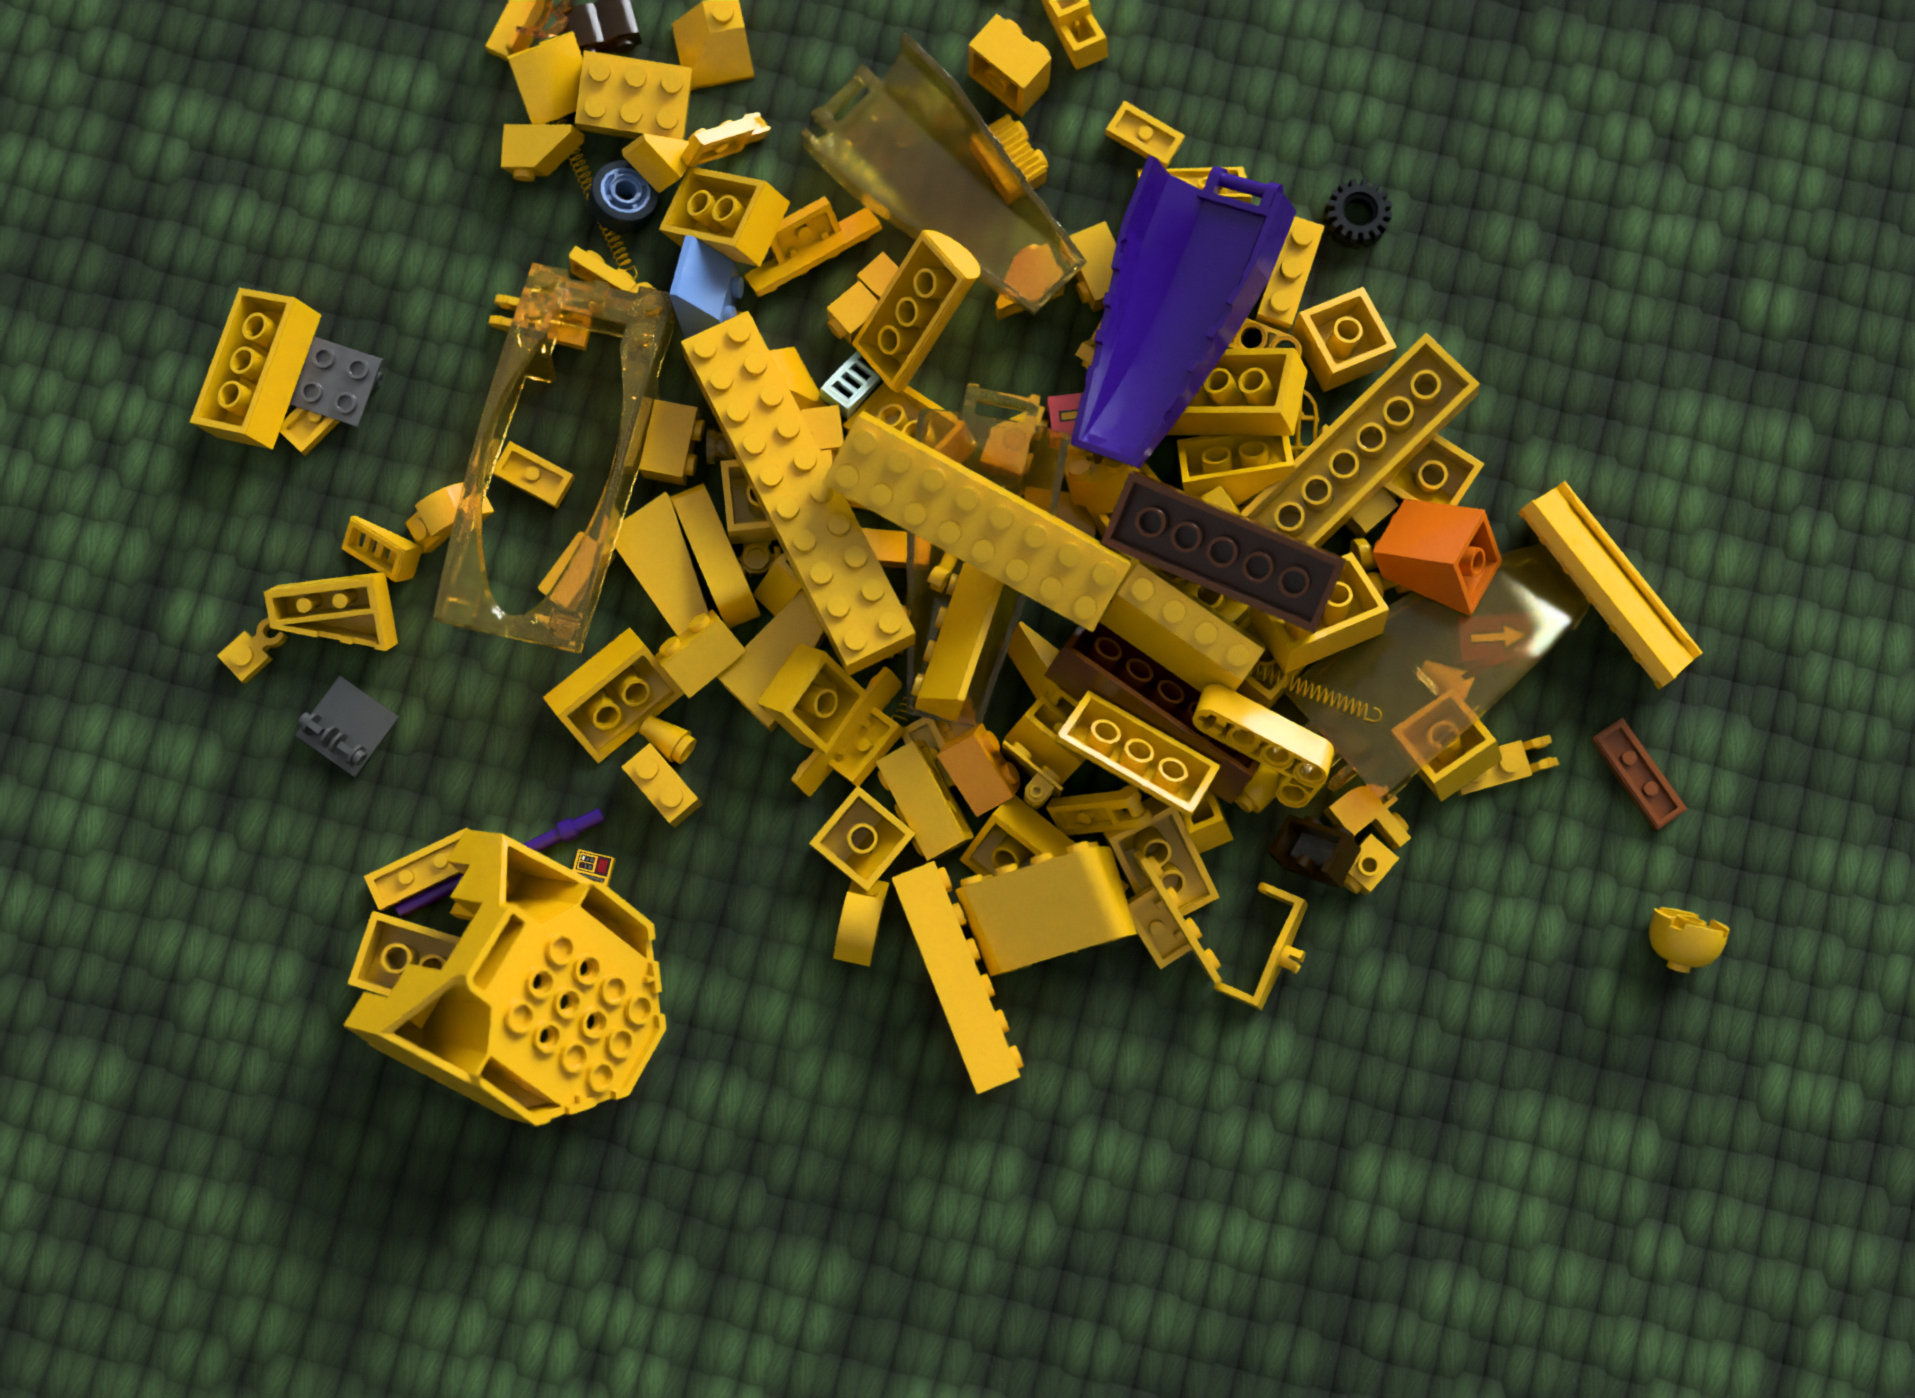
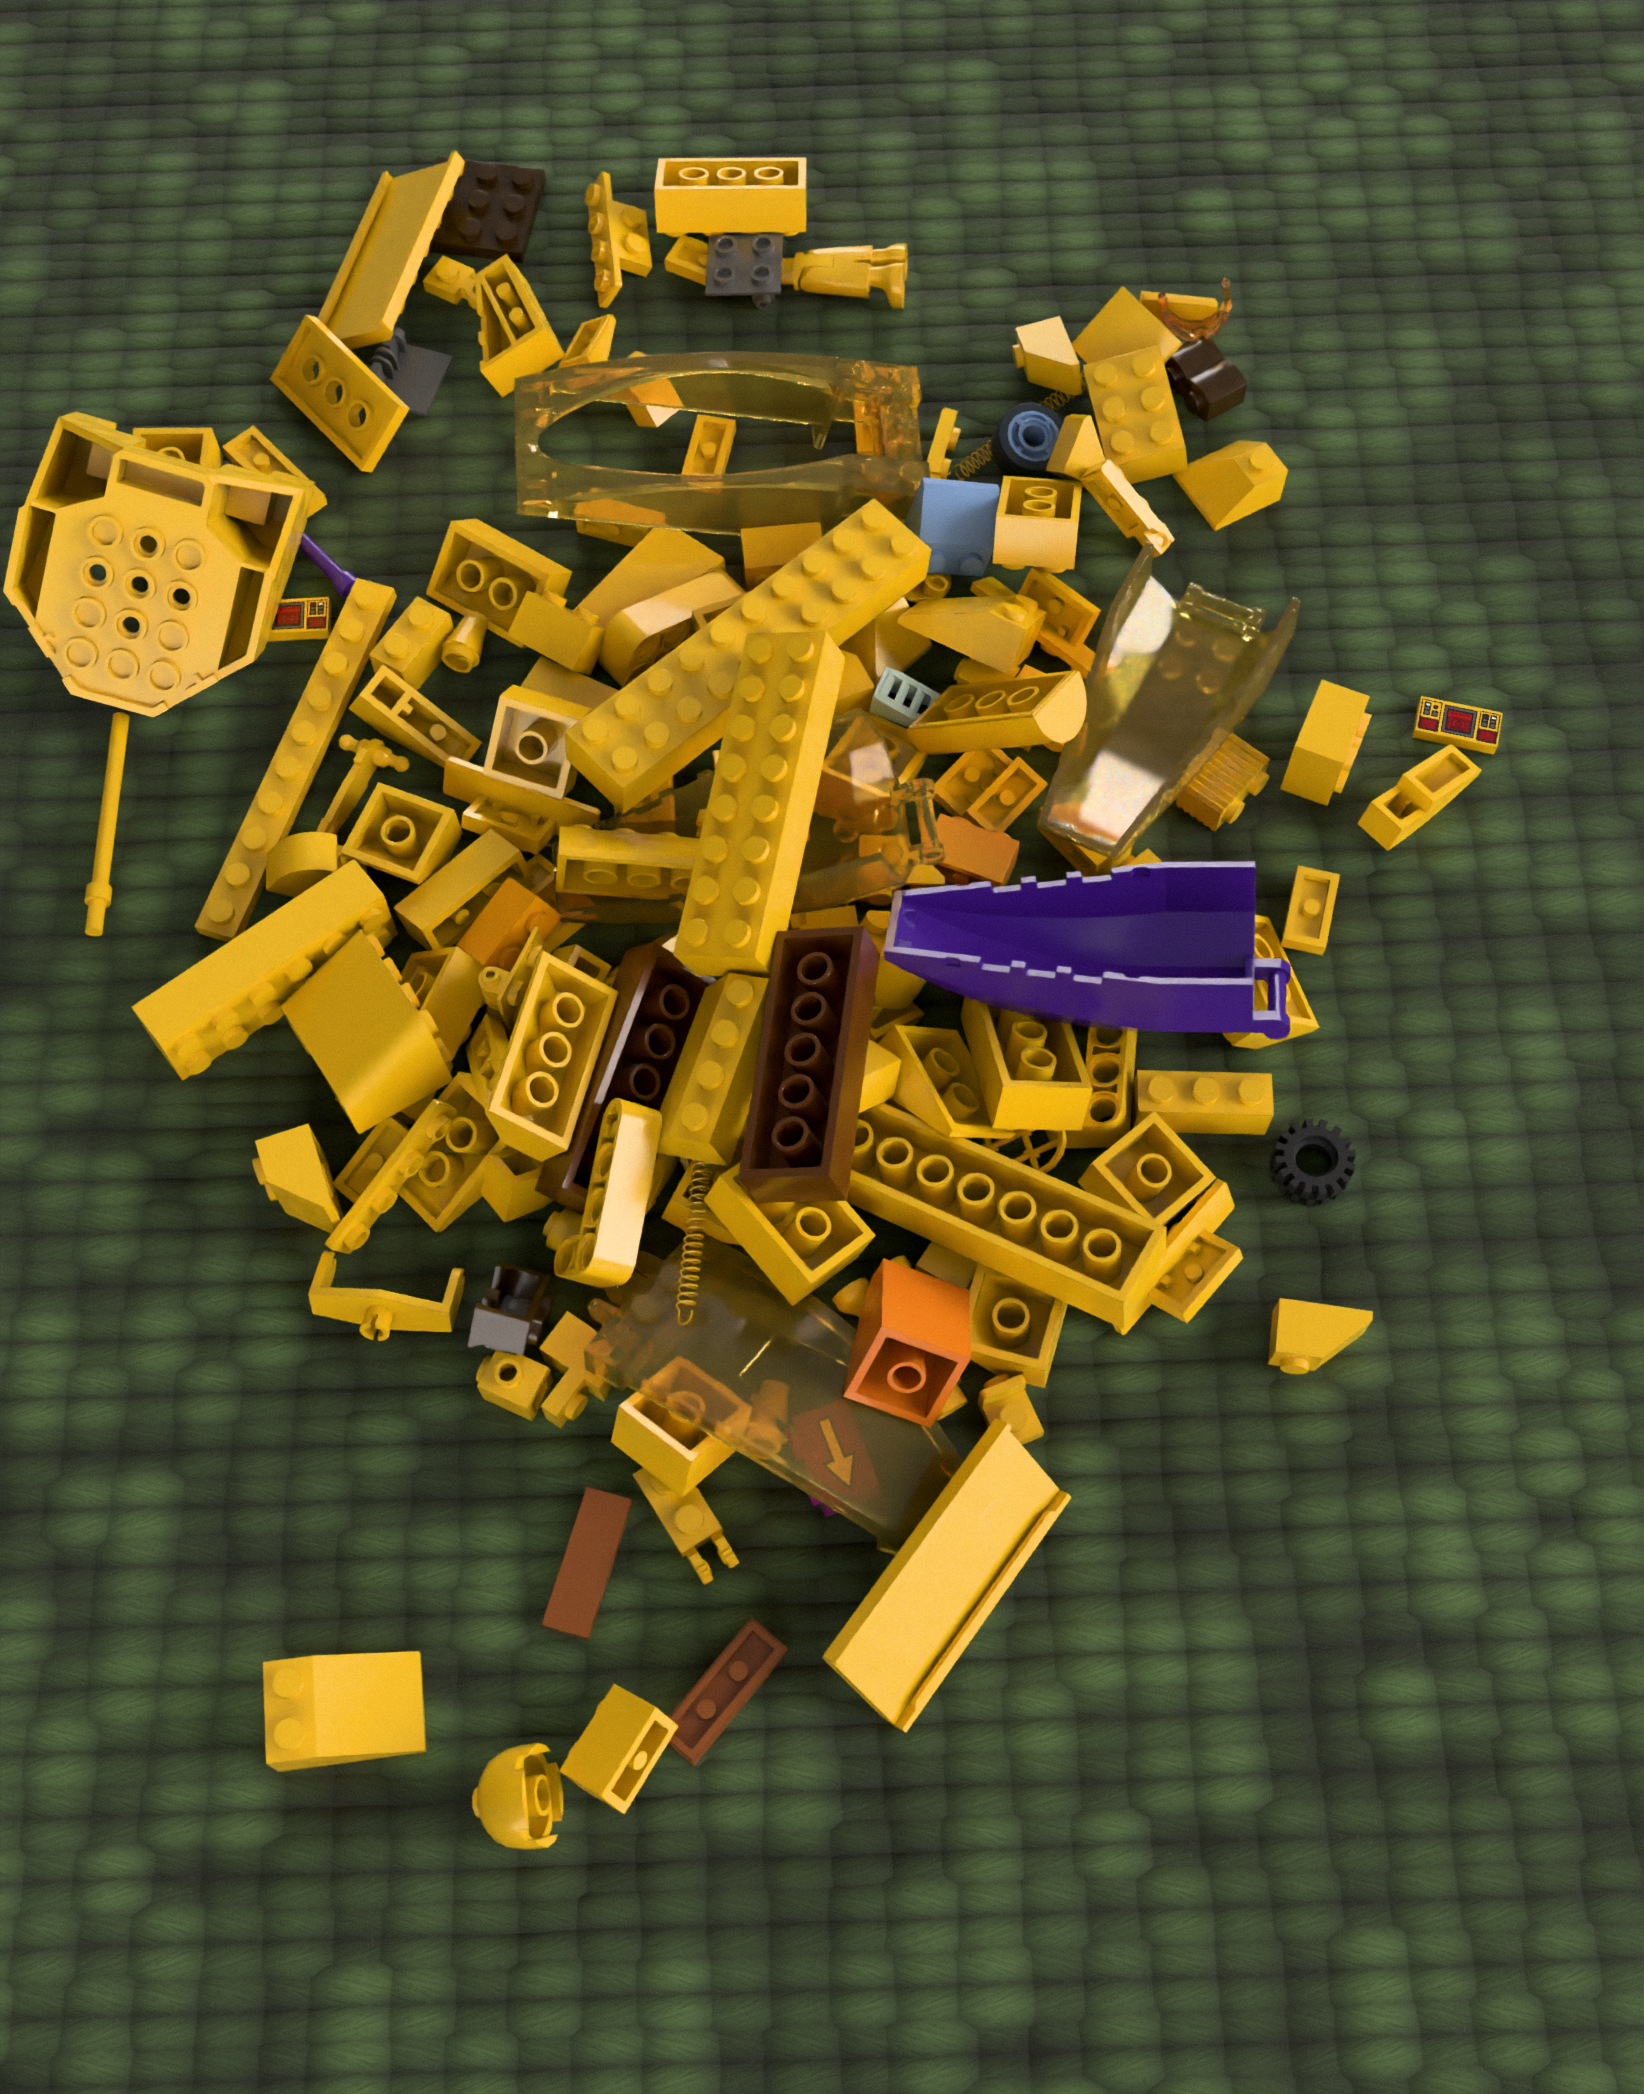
camera: 75 degrees right, 15 degrees down
none -> yellow bar [84,712,130,937]
none -> yellow plate [194,578,397,942]
none -> yellow slope [252,1124,344,1234]
none -> yellow slope [263,1651,427,1772]
none -> yellow plate [270,315,410,473]
none -> yellow piece [316,734,410,834]
none -> yellow ladder [318,151,465,350]
none -> yellow slope [348,665,482,768]
none -> dark brown plate [429,156,546,263]
none -> dark orange tile [541,1487,633,1641]
none -> yellow brick [559,1684,678,1814]
none -> yellow bracket [585,171,652,309]
none -> yellow piece [781,243,908,309]
none -> yellow slope [897,595,1047,675]
none -> light orange brick [922,813,1020,887]
none -> yellow slope [927,749,1048,832]
none -> yellow bracket [977,1374,1044,1445]
none -> yellow bracket [1113,1179,1243,1335]
none -> yellow slope [1268,1298,1373,1375]

